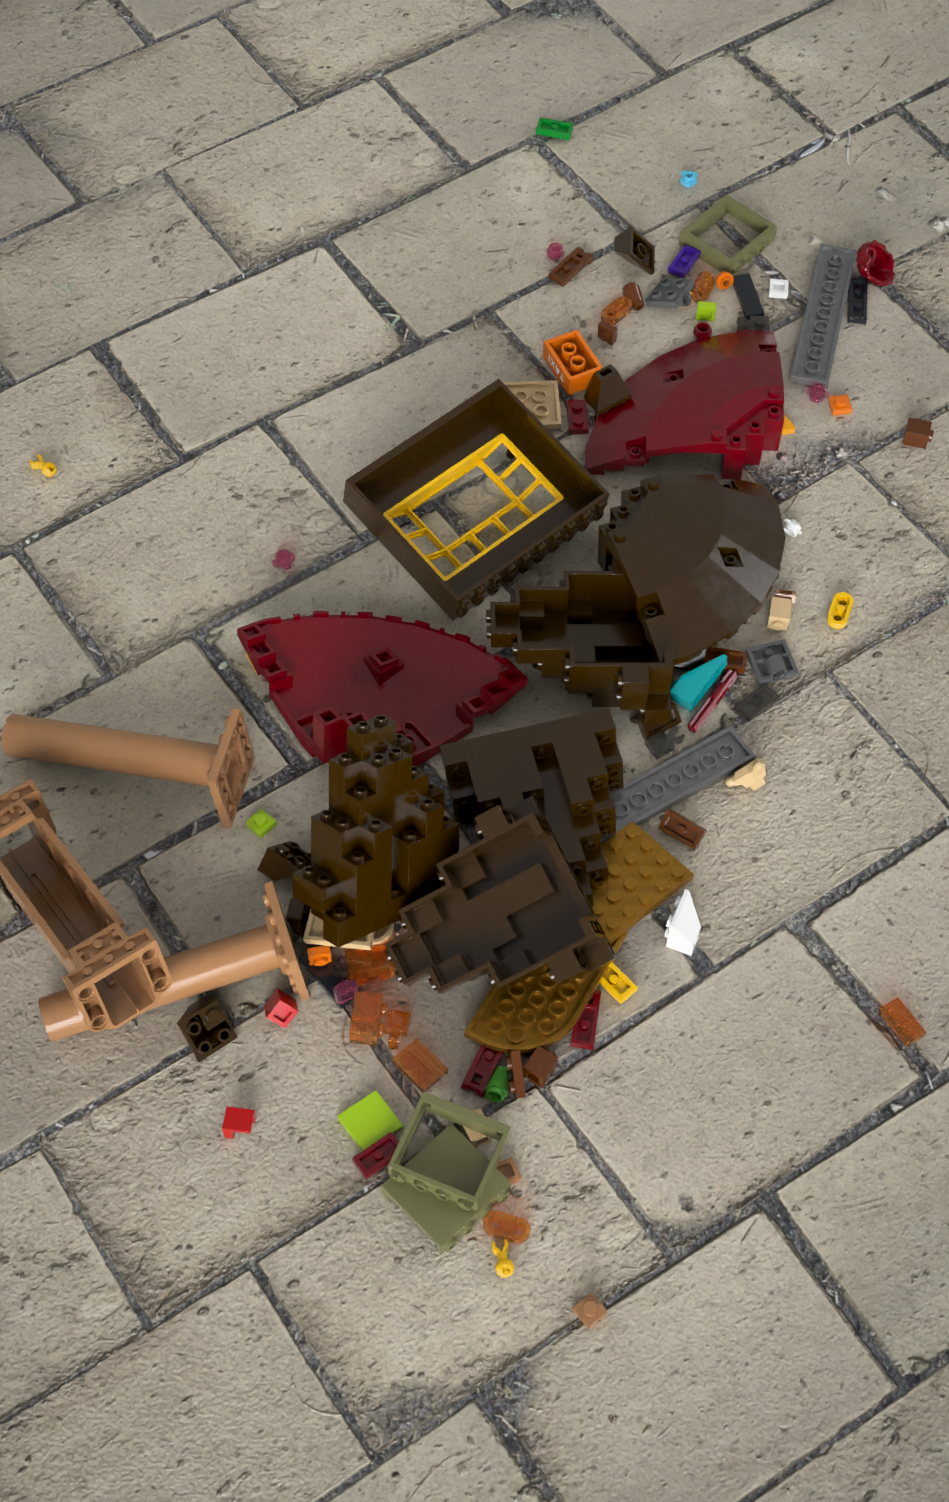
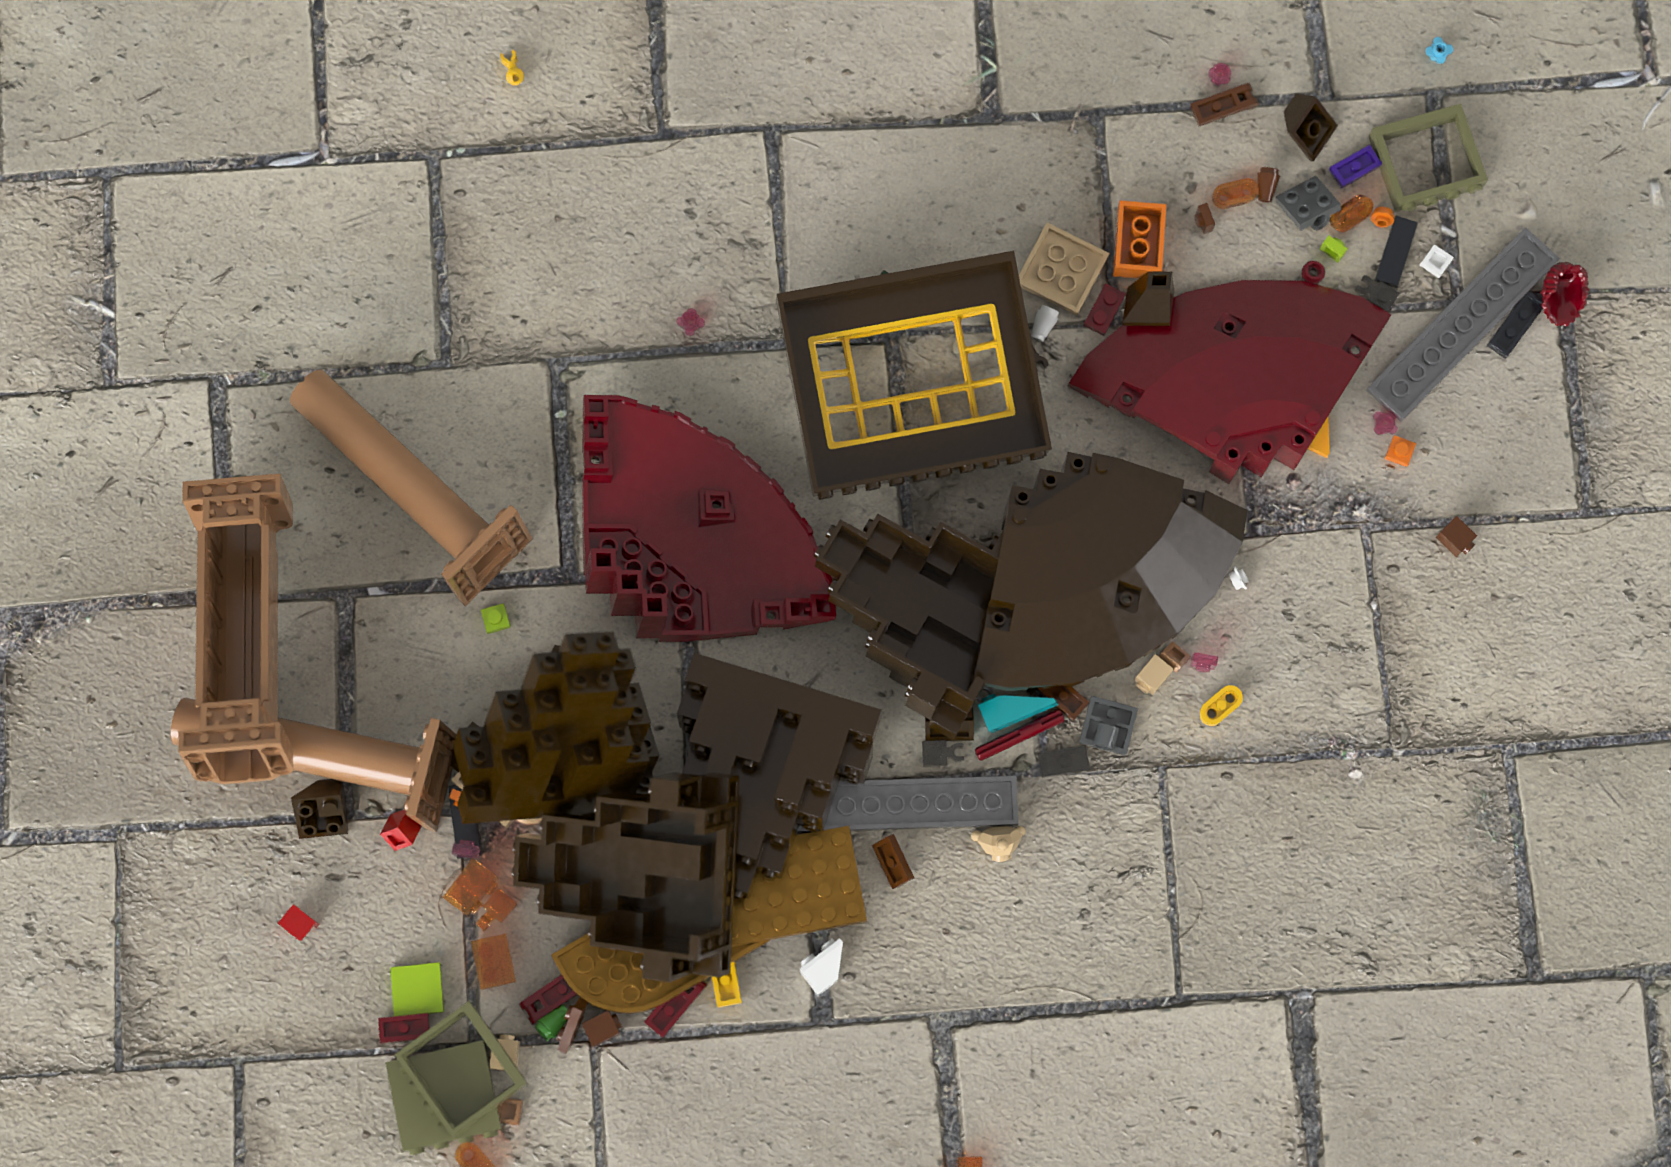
camera: 30 degrees right, 20 degrees up
dark brown slope [257,841,311,881] -> none
clear orange brick [344,943,395,985] -> none
none -> clear pink plate [1190,652,1218,672]

